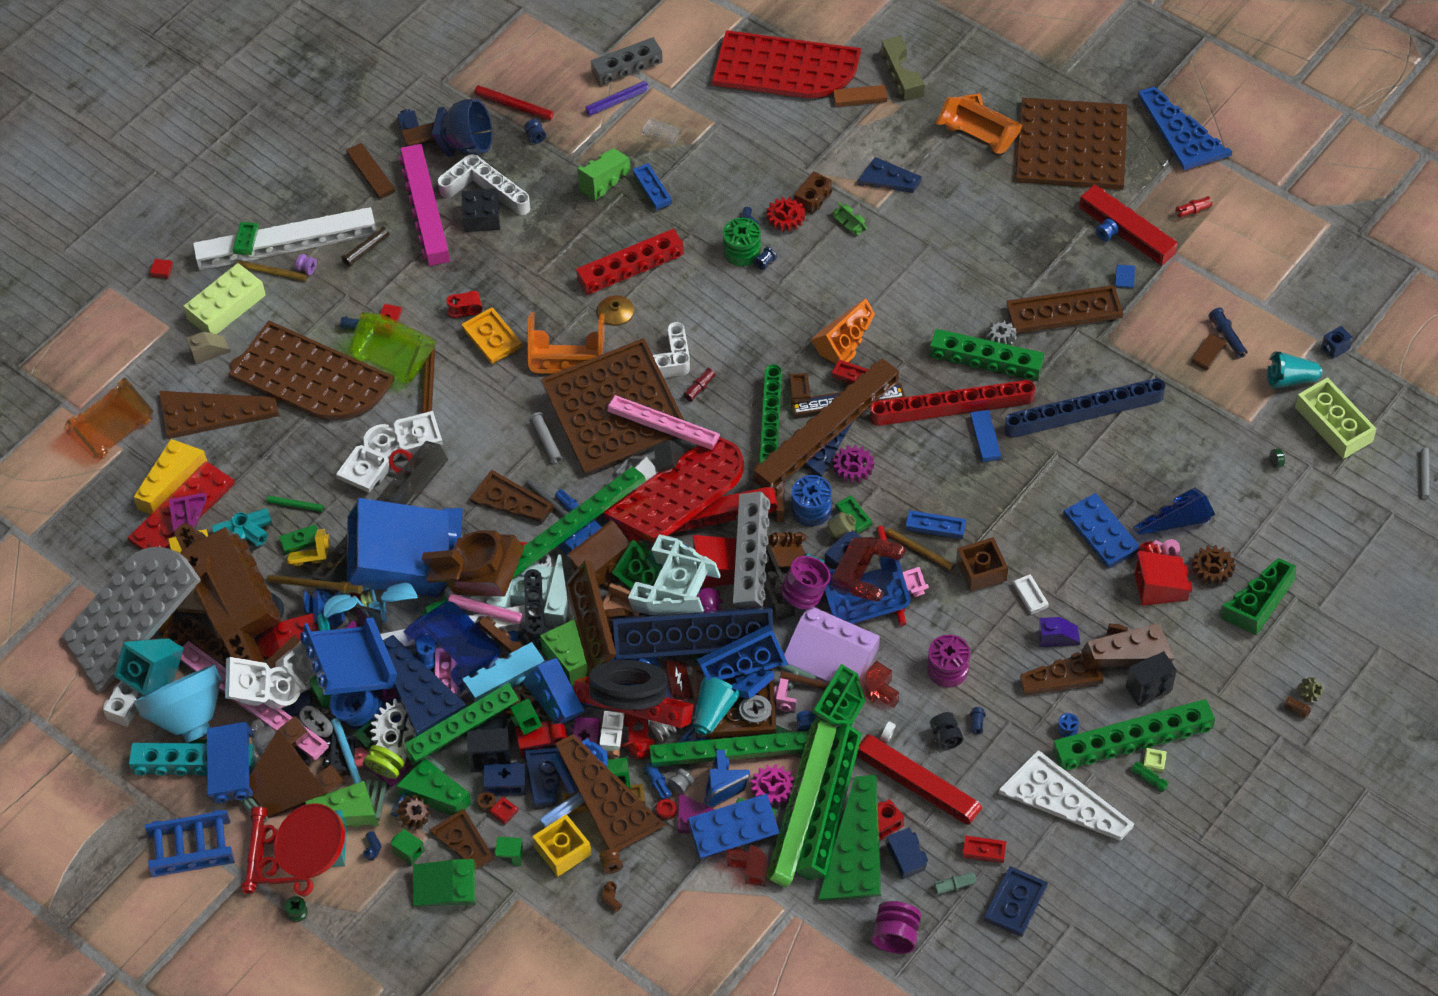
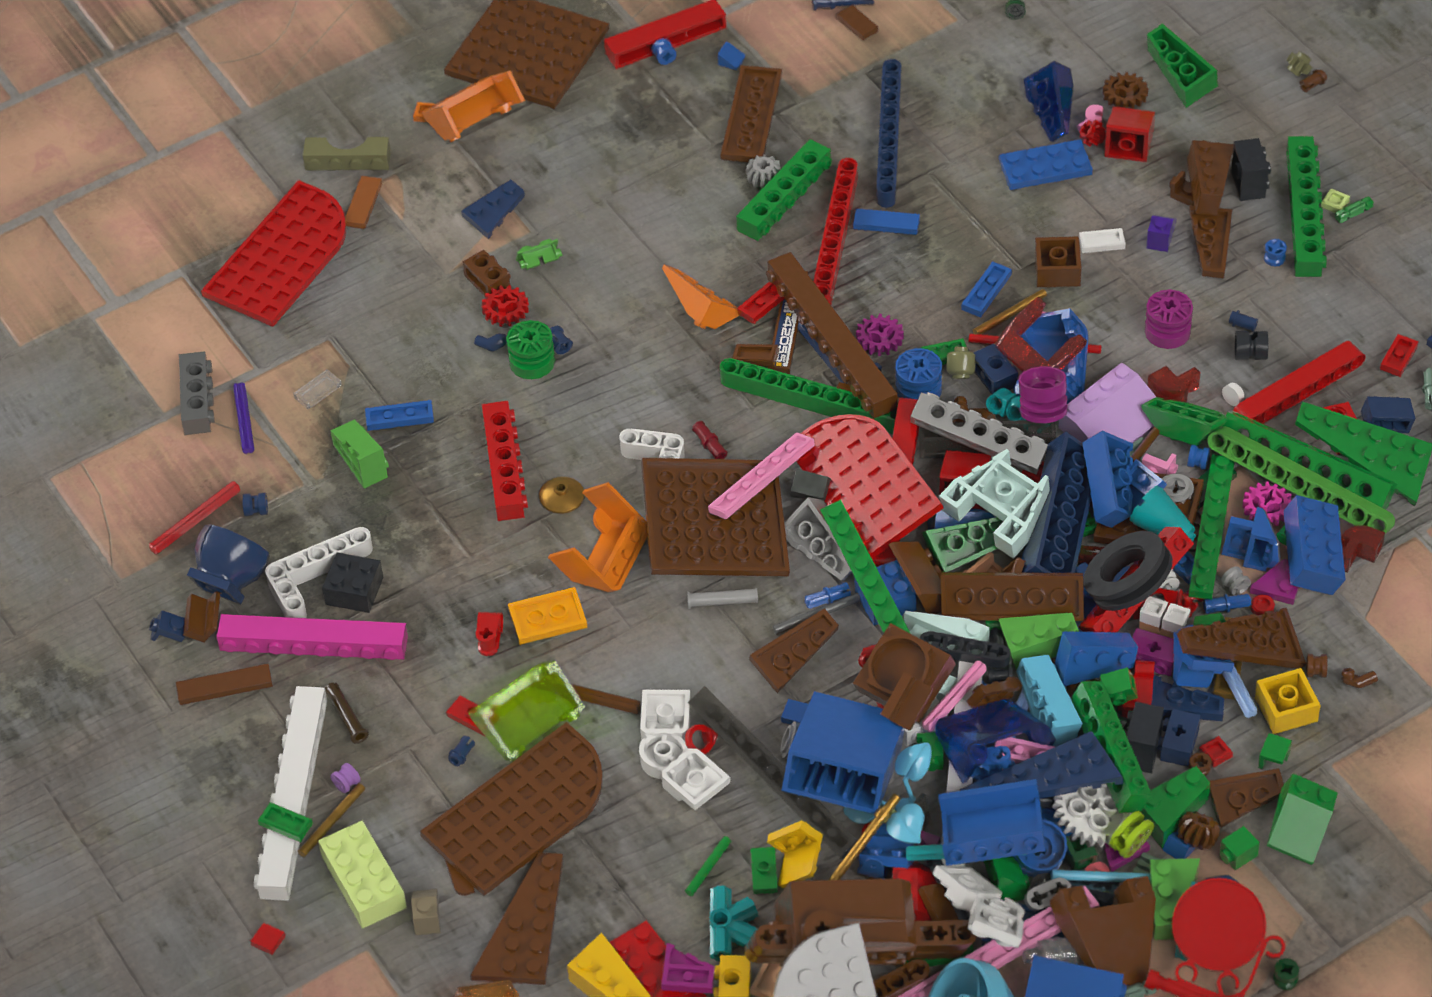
camera: 70 degrees left, 5 degrees down
white wing [998,750,1134,841] -> none

